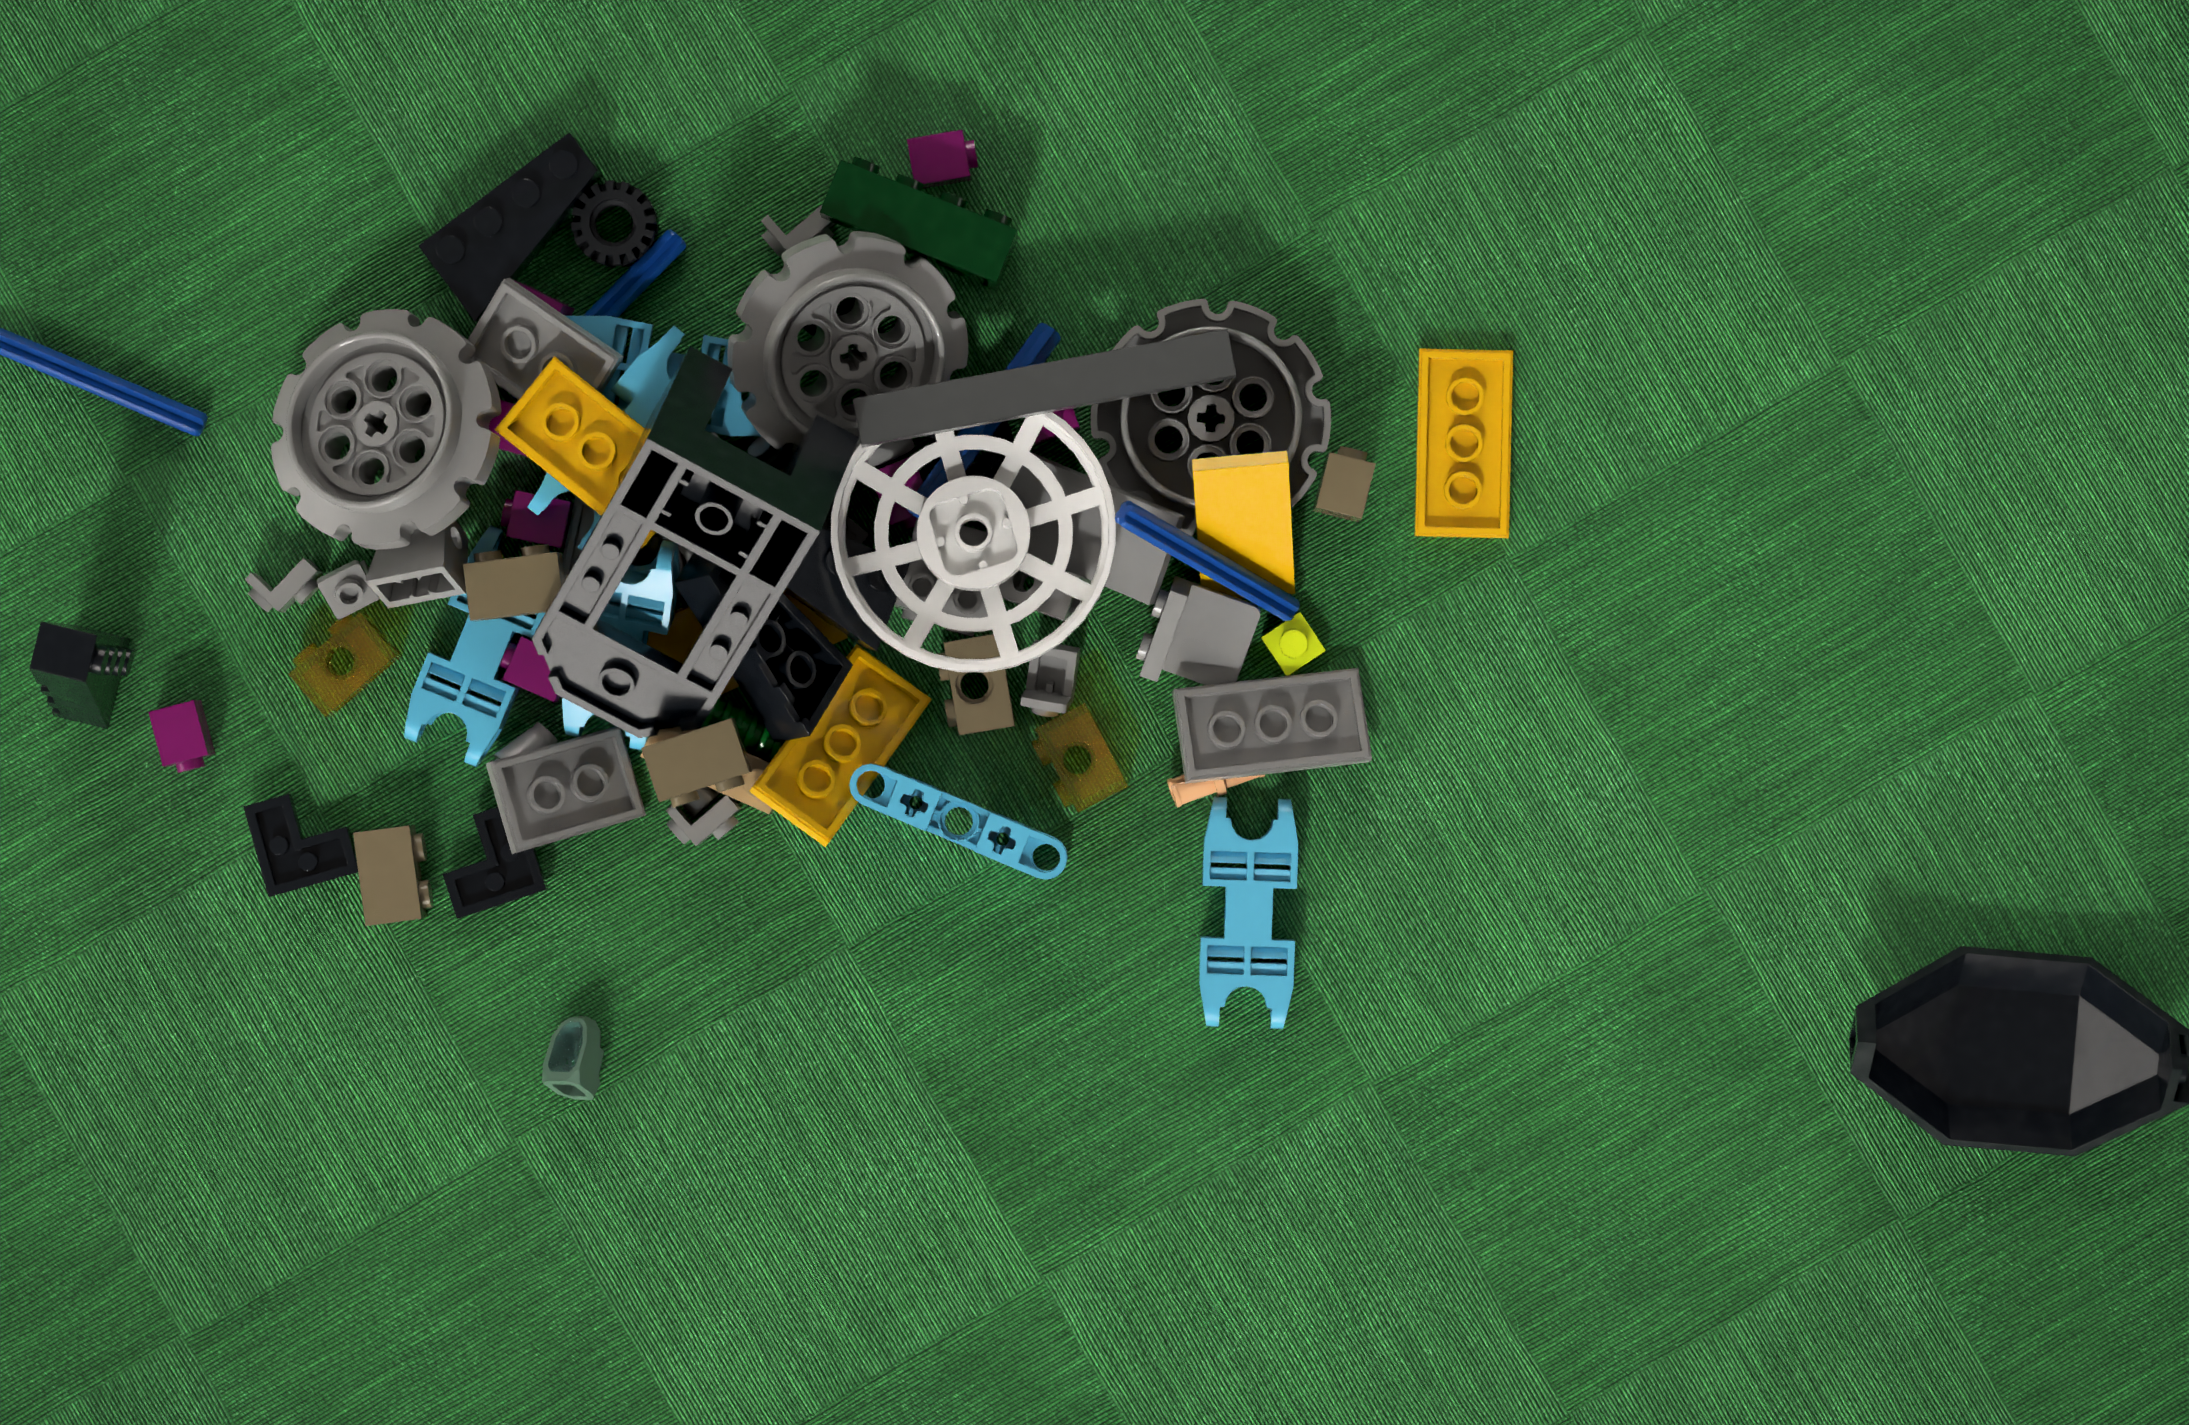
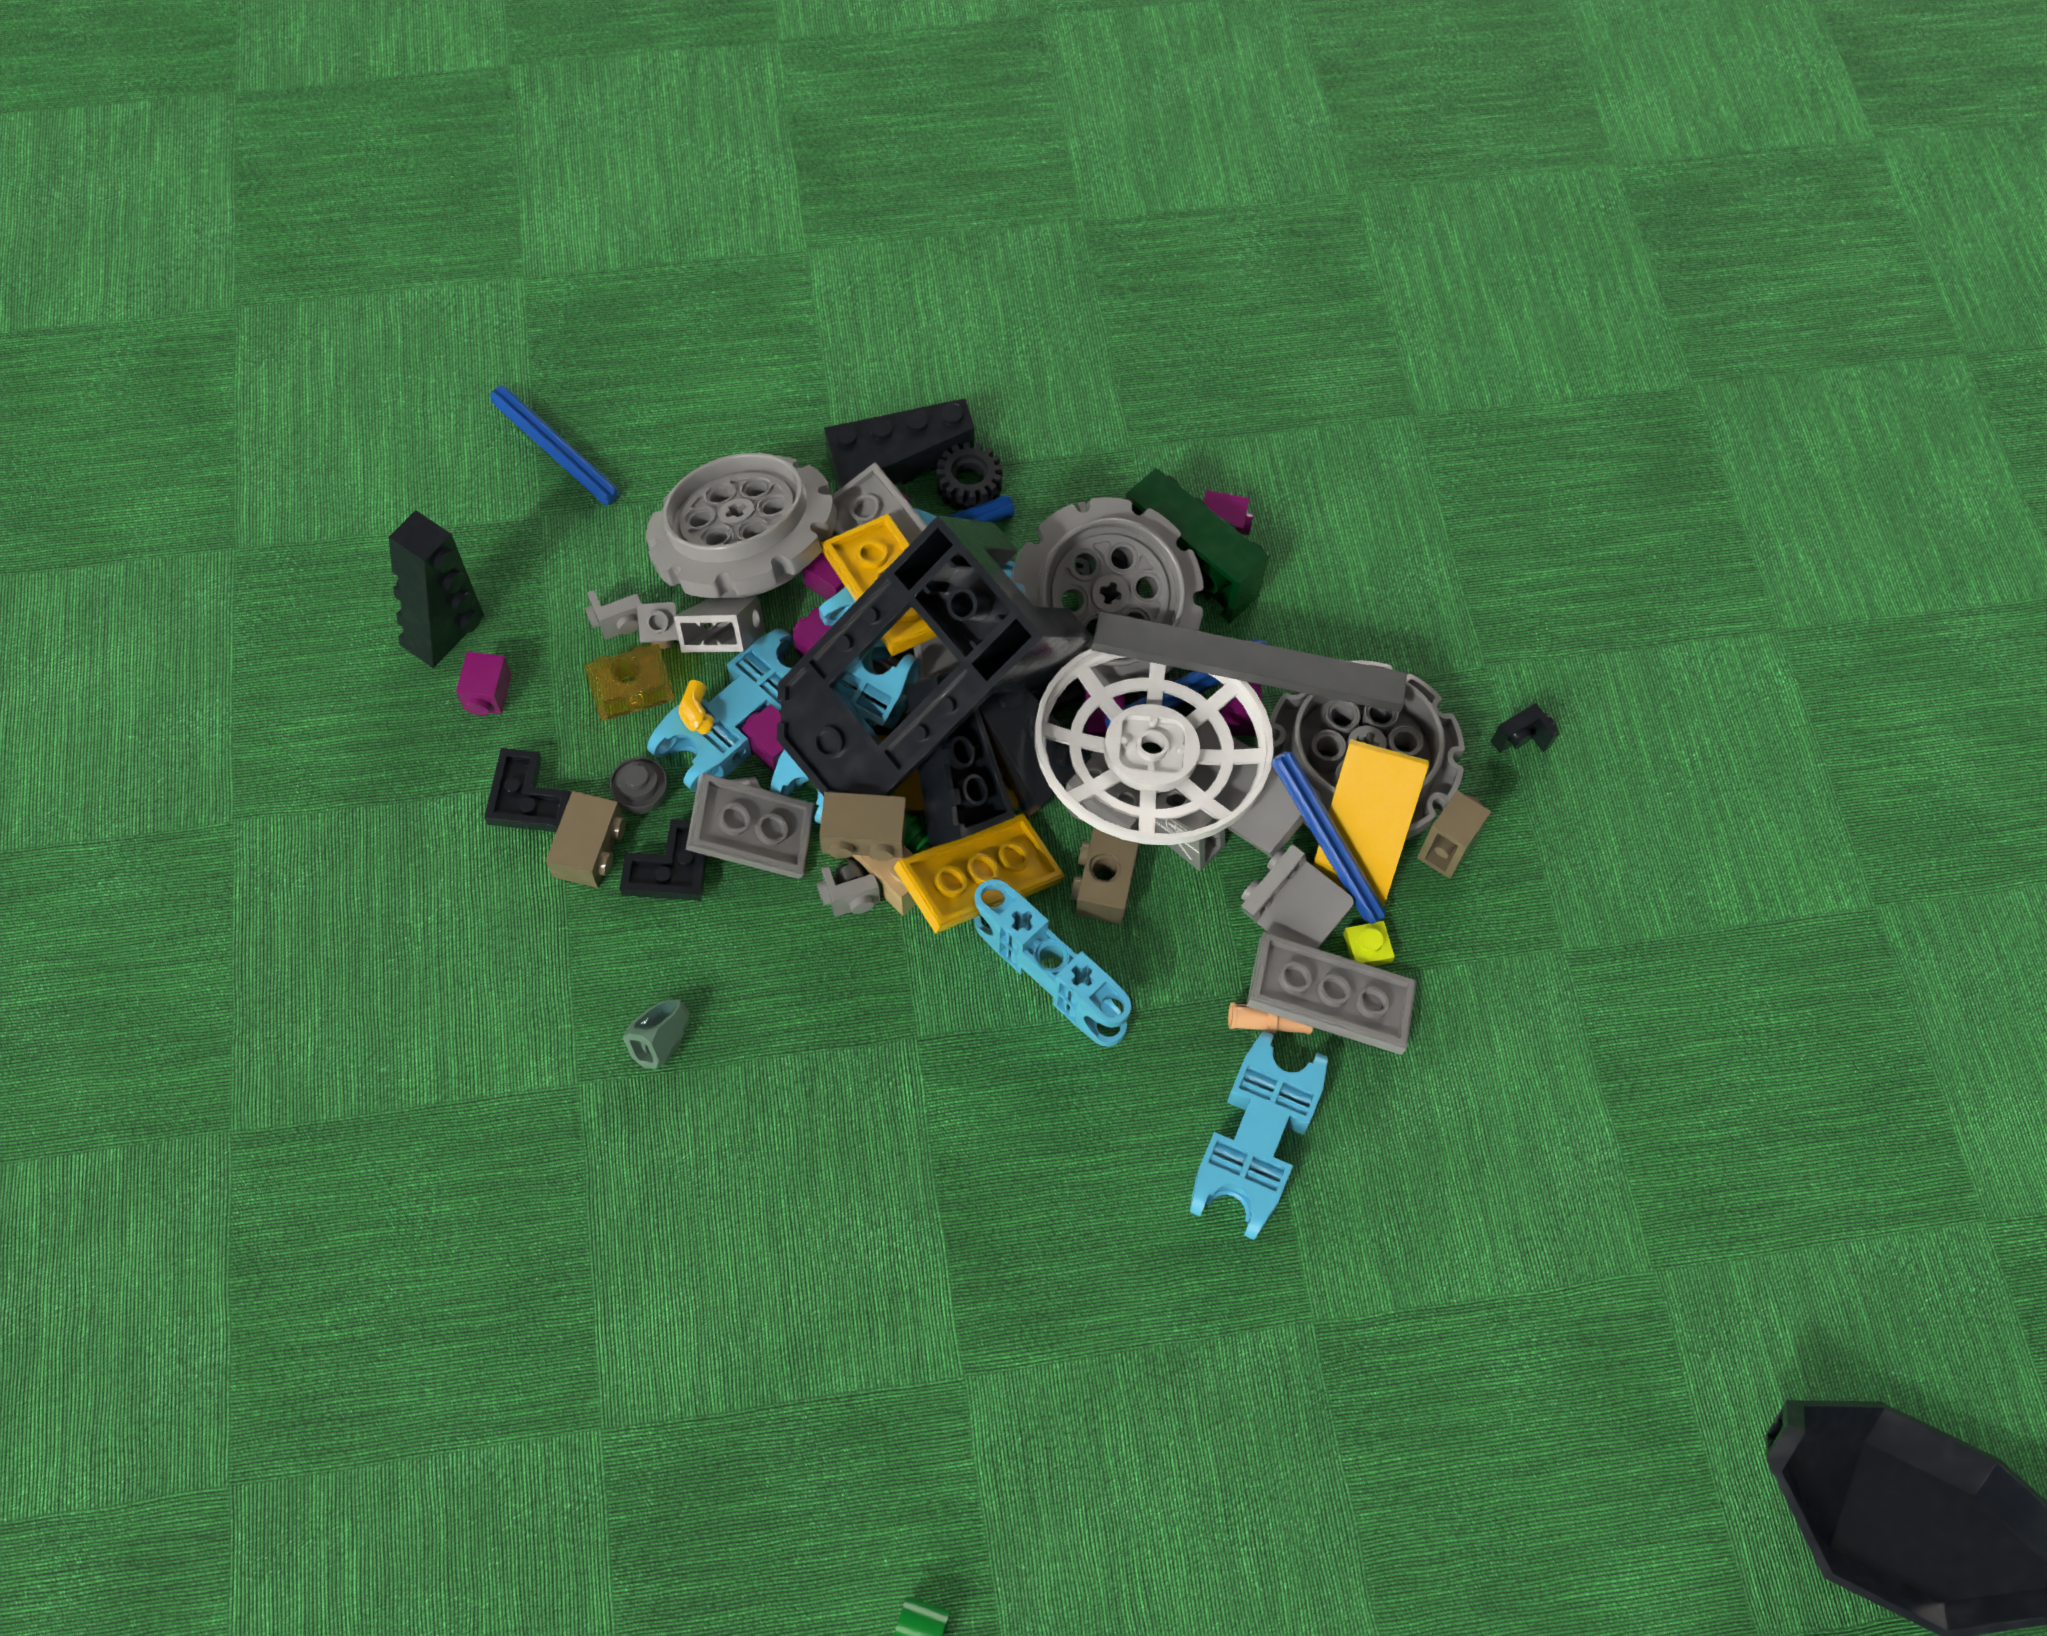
camera: 20 degrees right, 25 degrees down
dark tan brick [463,544,565,621] -> none
light grey bracket [1020,640,1081,717] -> none
clear yellow brick [1031,703,1128,813] -> none
yellow tile [1414,348,1513,539] -> none
none -> dark grey plate [609,757,669,814]
none -> yellow arm [678,680,714,735]
none -> black bracket [1491,703,1559,753]

